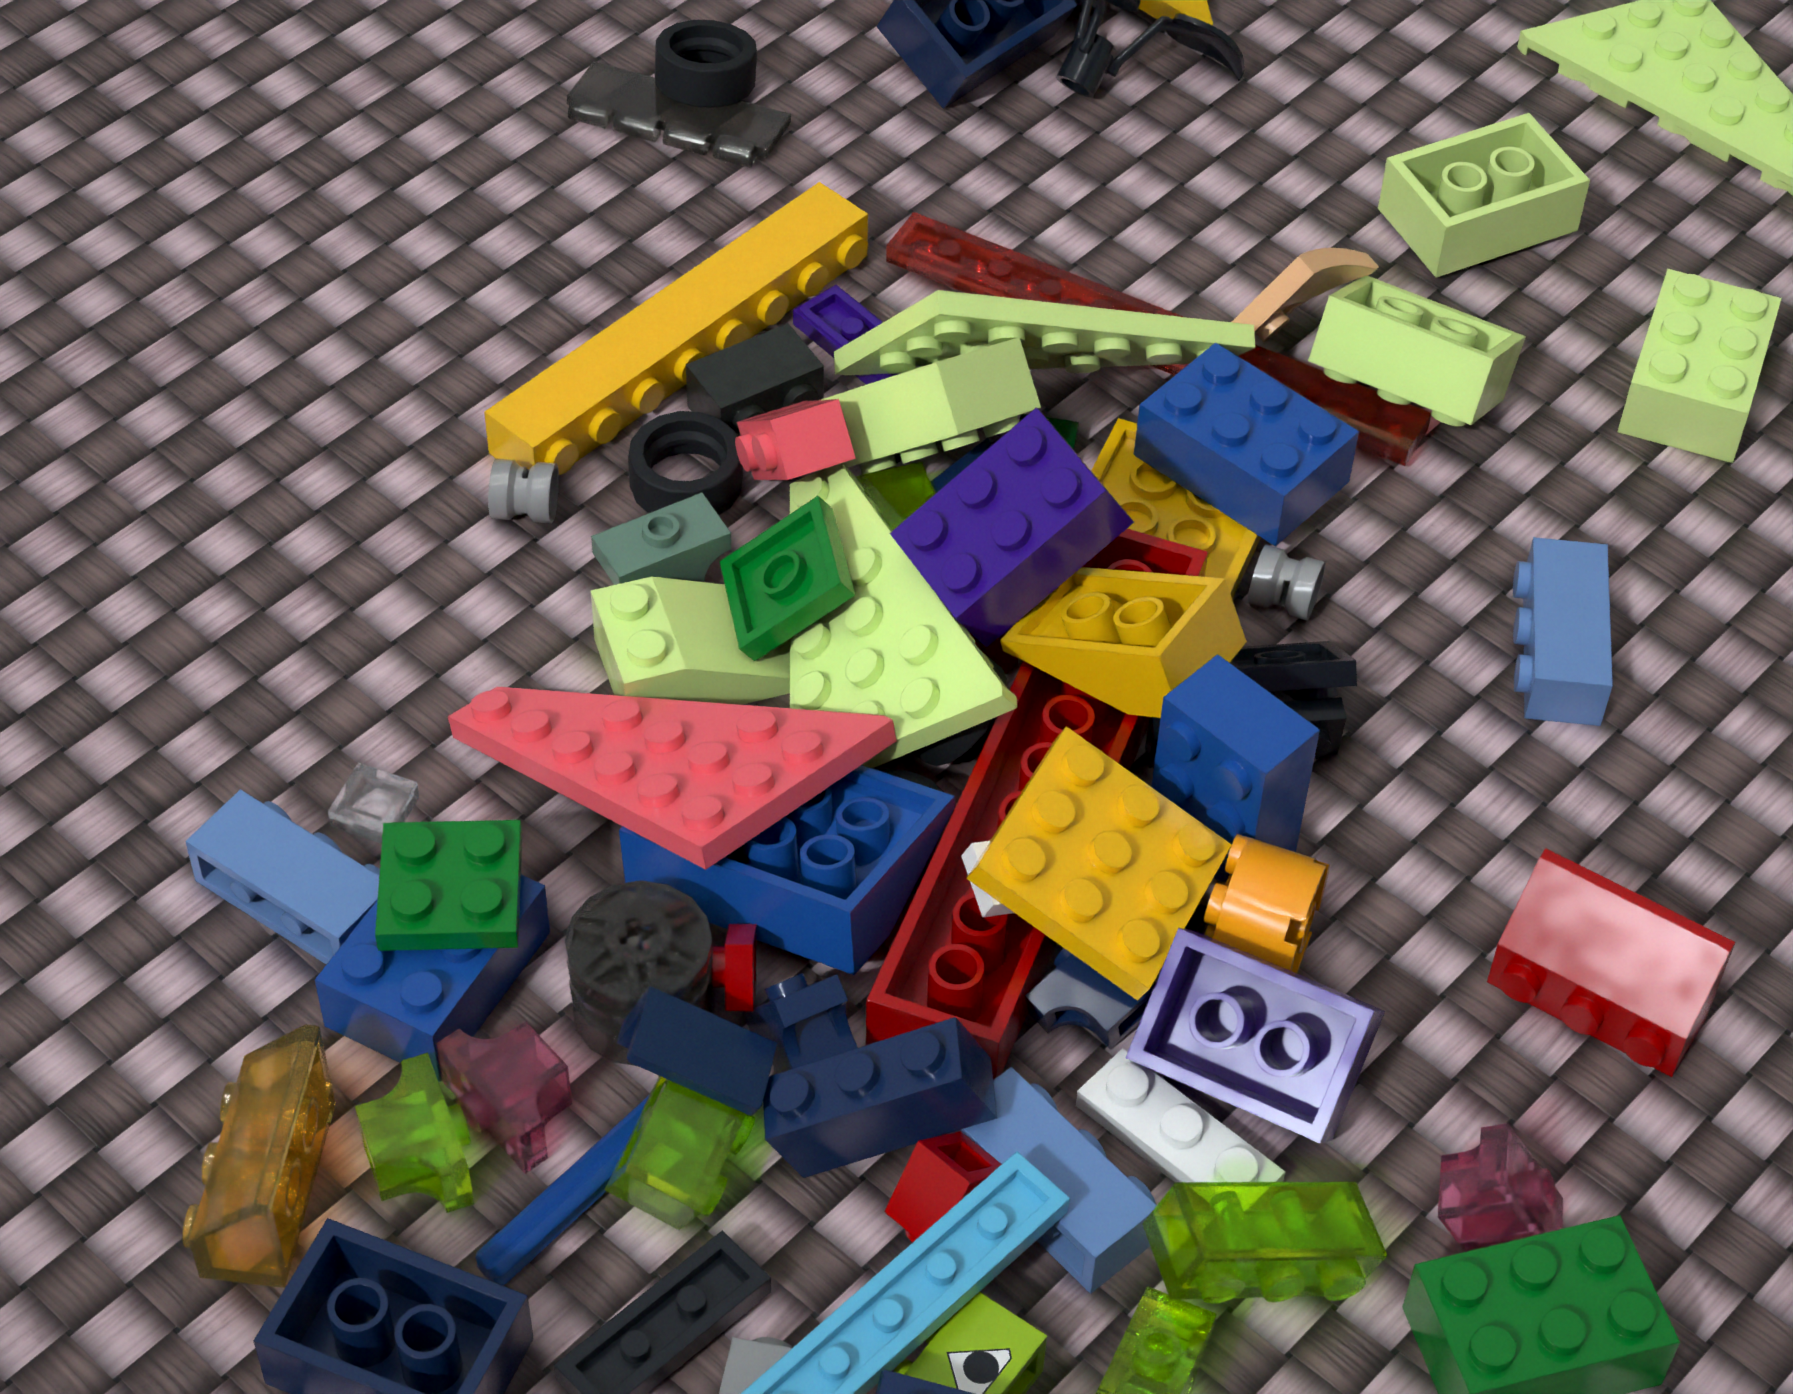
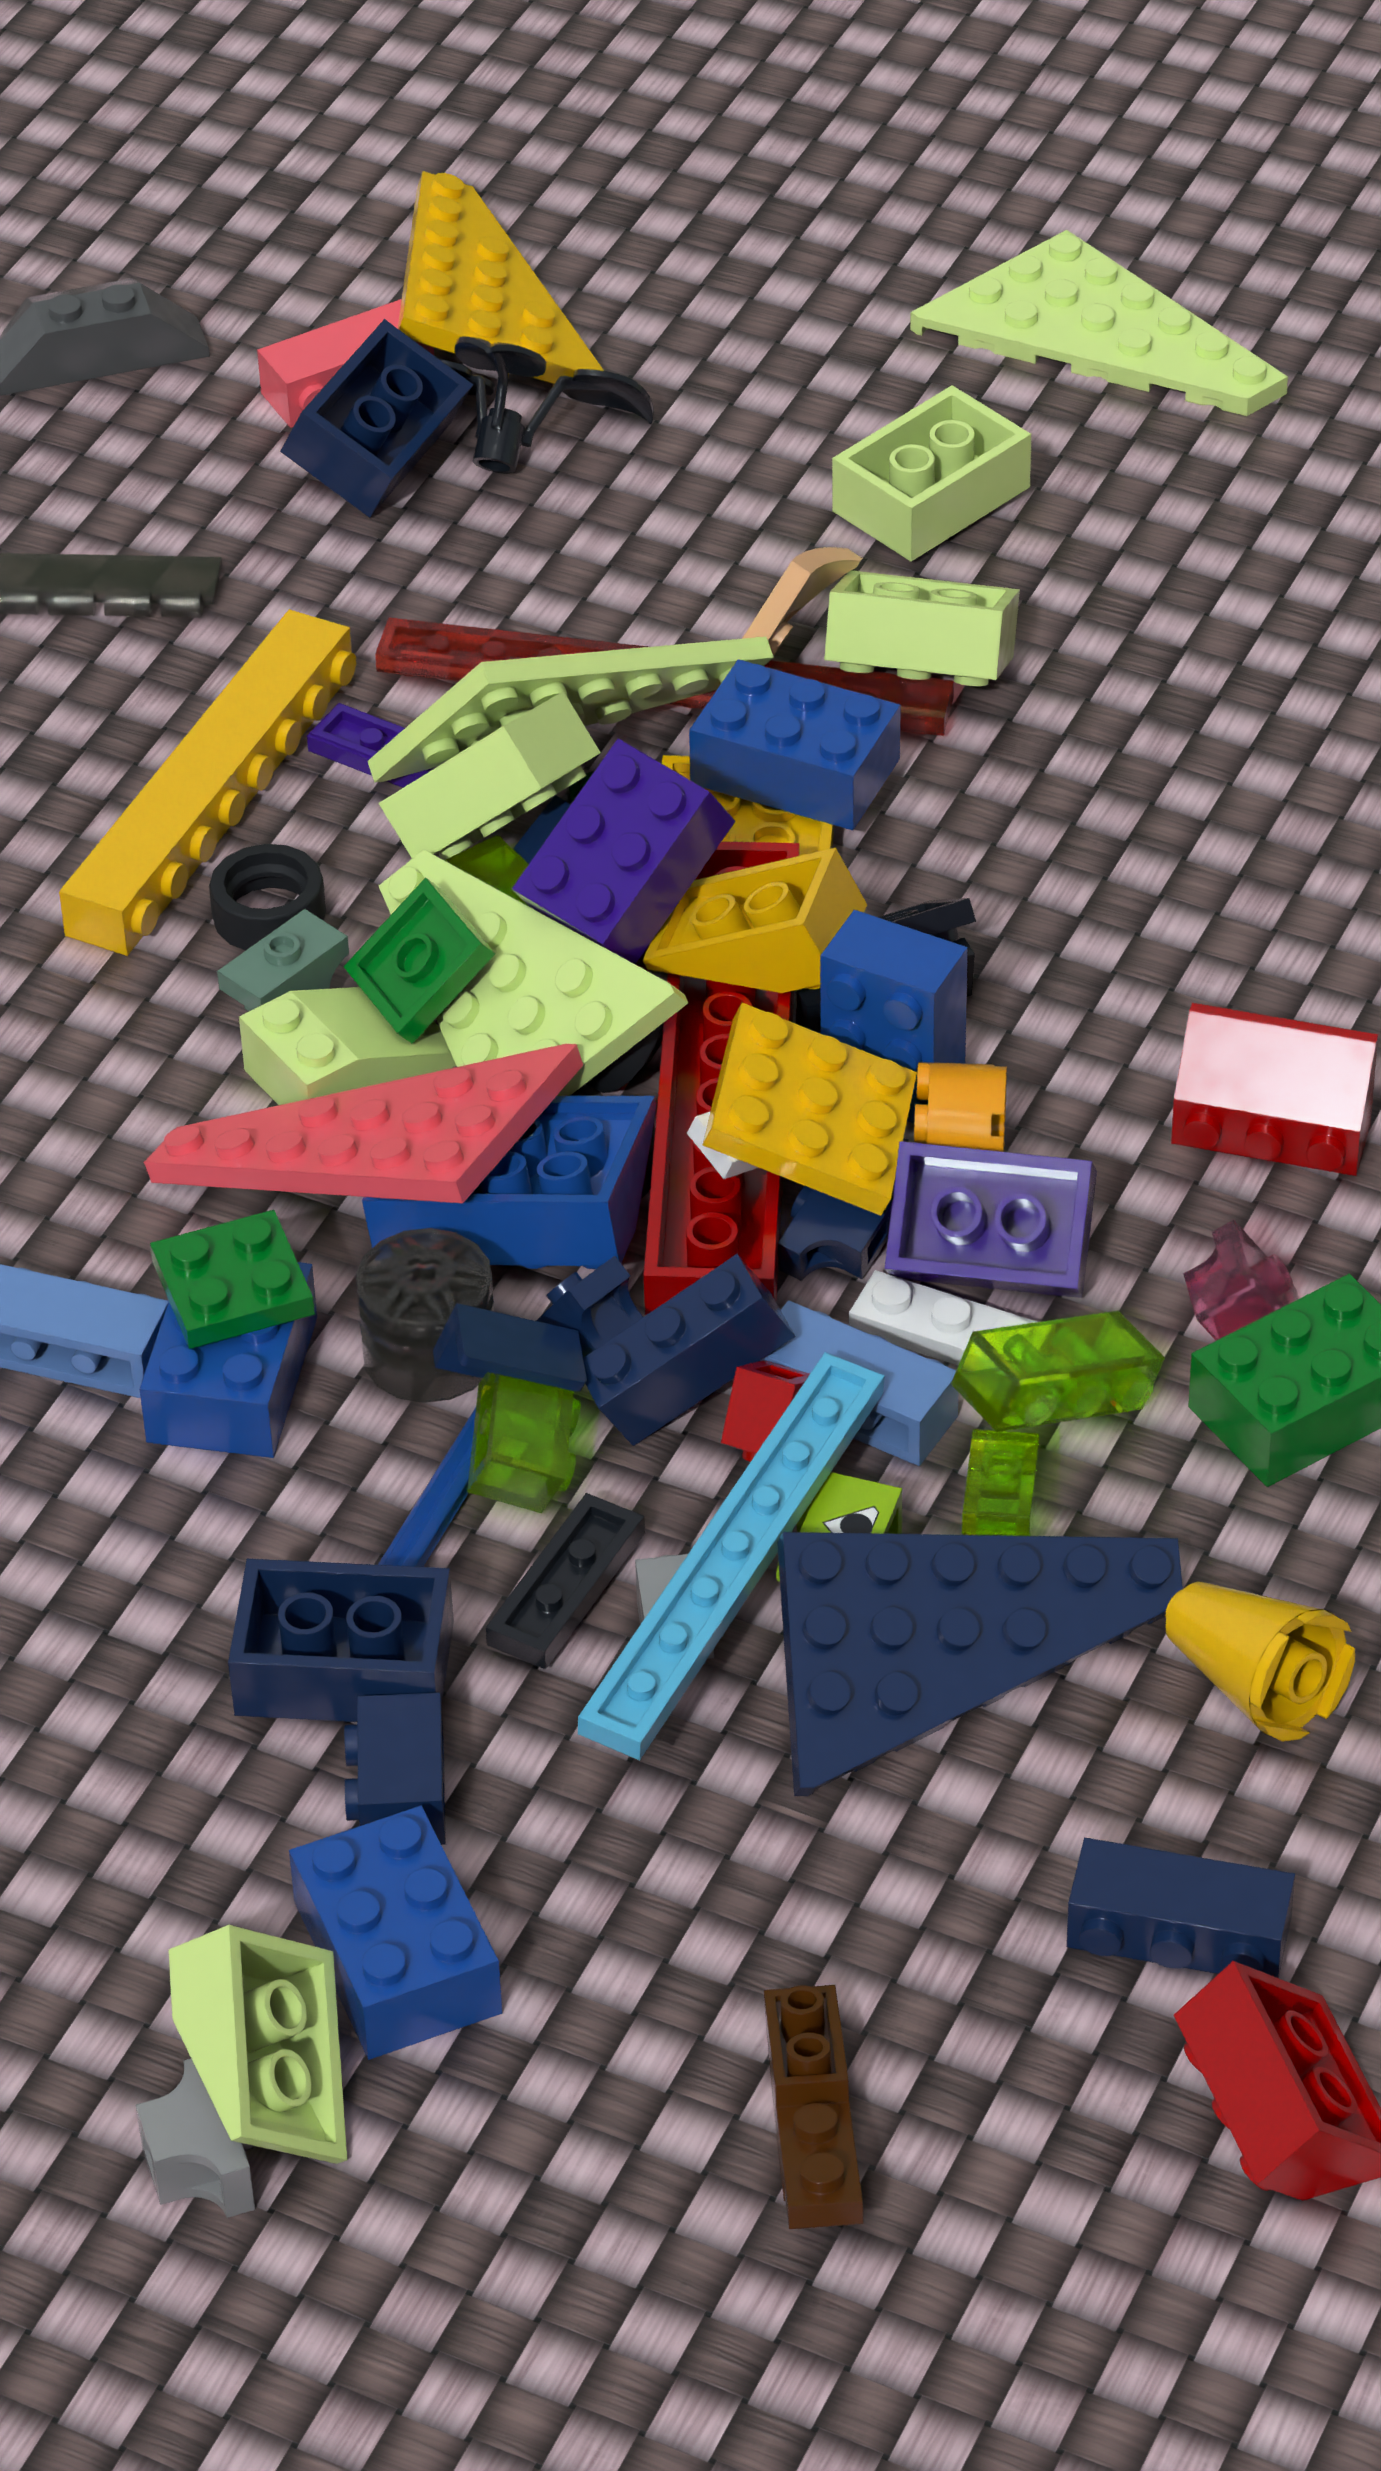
camera: 15 degrees left, 5 degrees down
clear yellow slope [183,1024,336,1288] -> none
clear plate [328,763,419,844] -> none
clear neon green brick [355,1053,474,1213] -> none
clear pink brick [436,1021,572,1174] -> none
light grey wheel [488,459,559,523] -> none
black tyre [655,20,757,107] -> none
pearl dark grey brick [686,323,824,437] -> none
red plate [712,924,757,1011] -> none
coral brick [735,399,856,480] -> none
light grey wheel [1248,545,1326,620] -> none
medium blue brick [1513,537,1613,726] -> none
yellowish green brick [1617,269,1782,463] -> none

